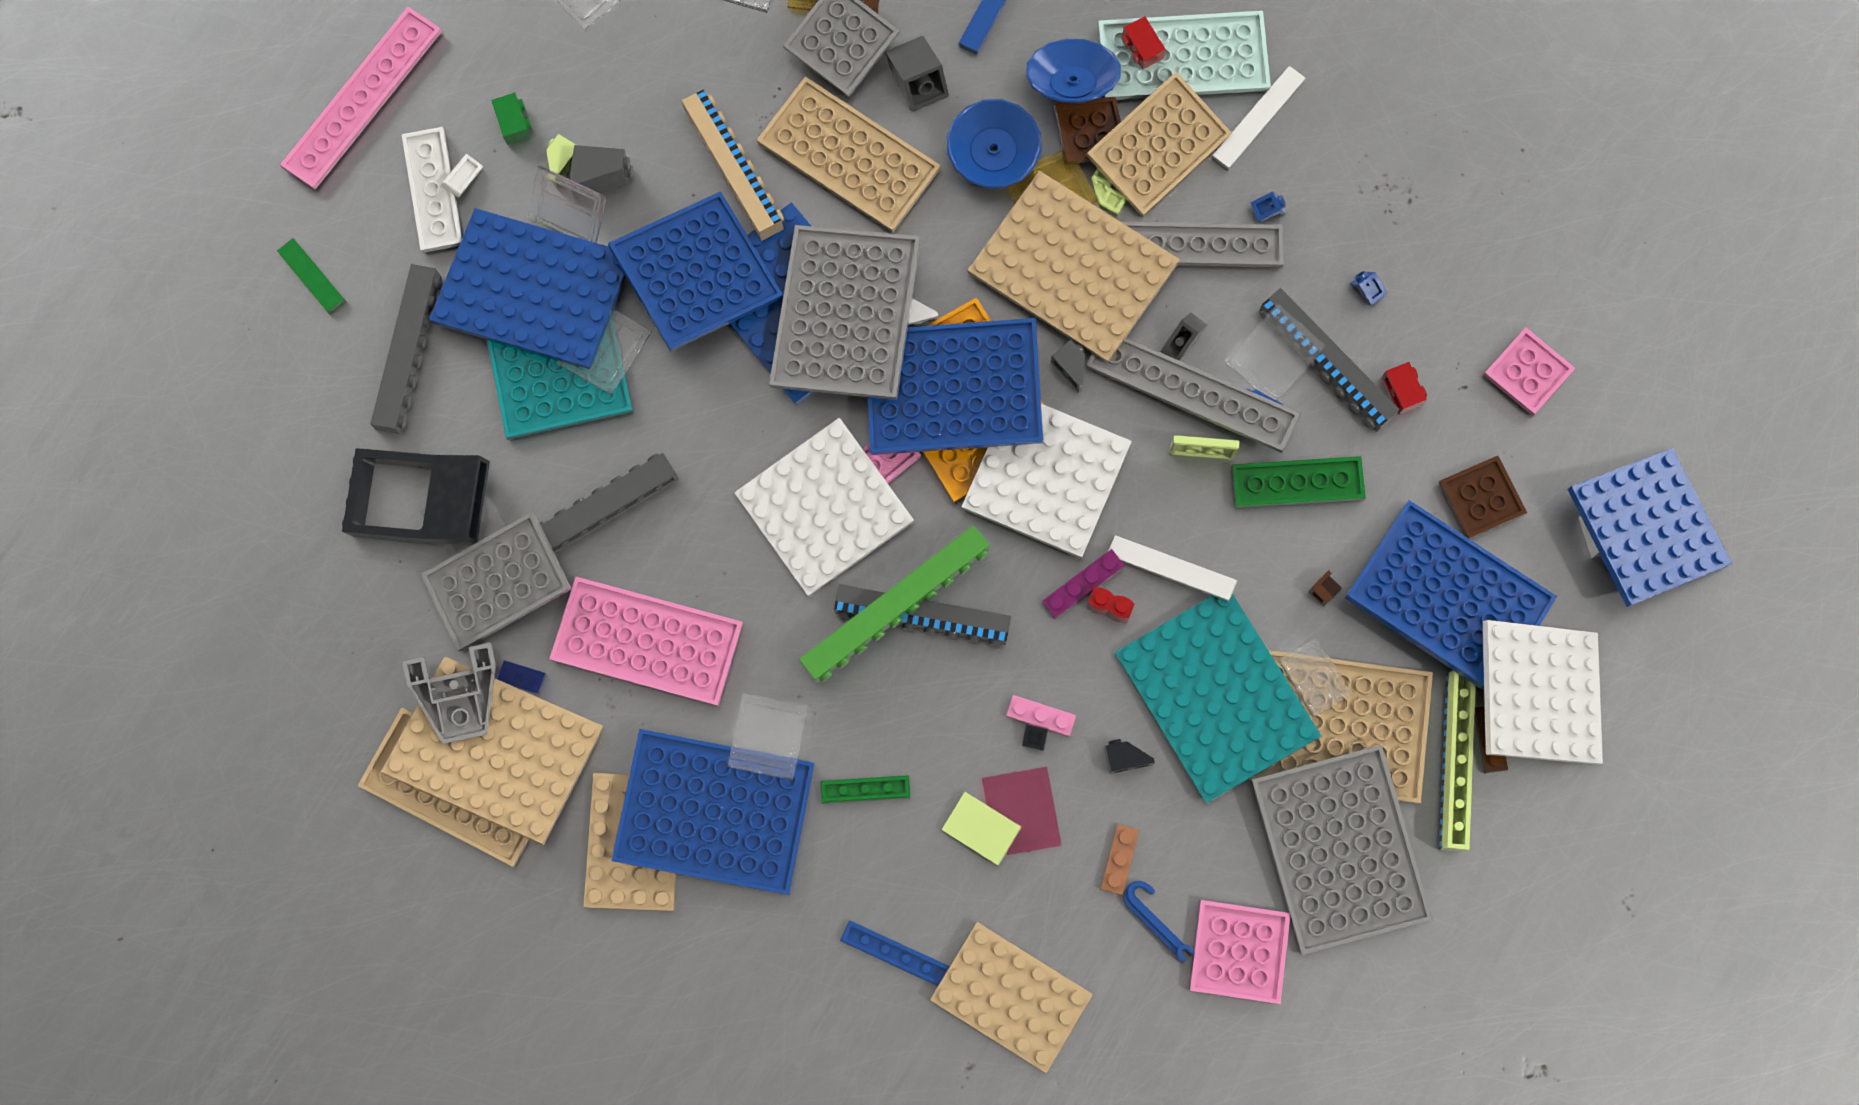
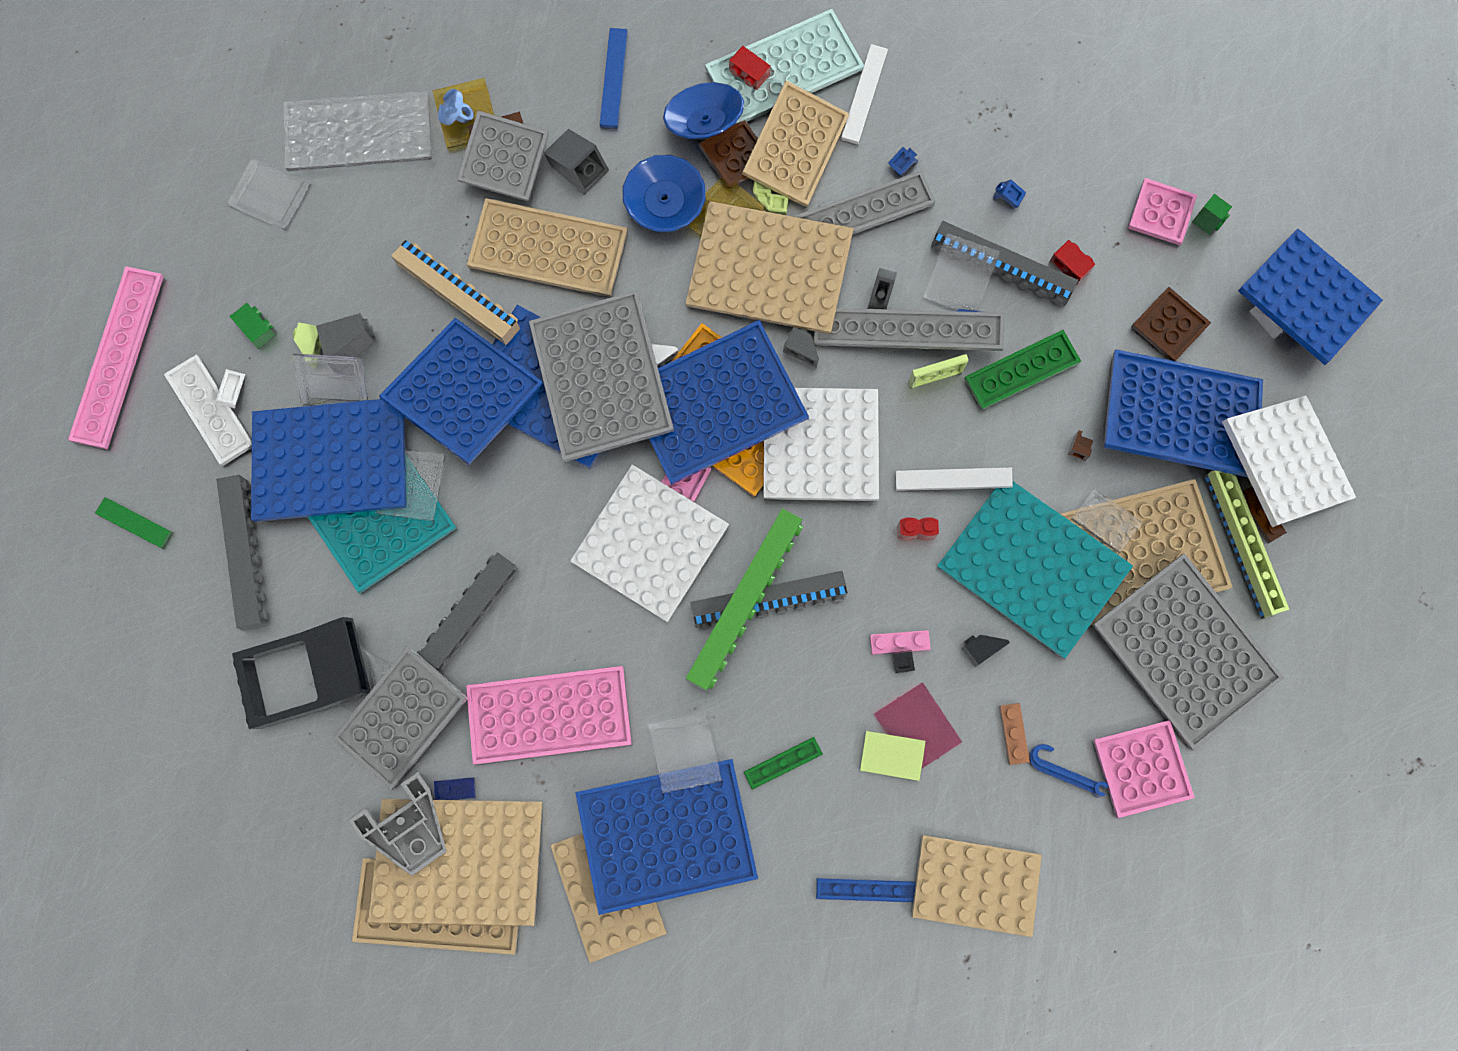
camera: 25 degrees left, 0 degrees up
magenta plate [1042,549,1125,619] -> none
none -> green brick [1192,193,1232,235]

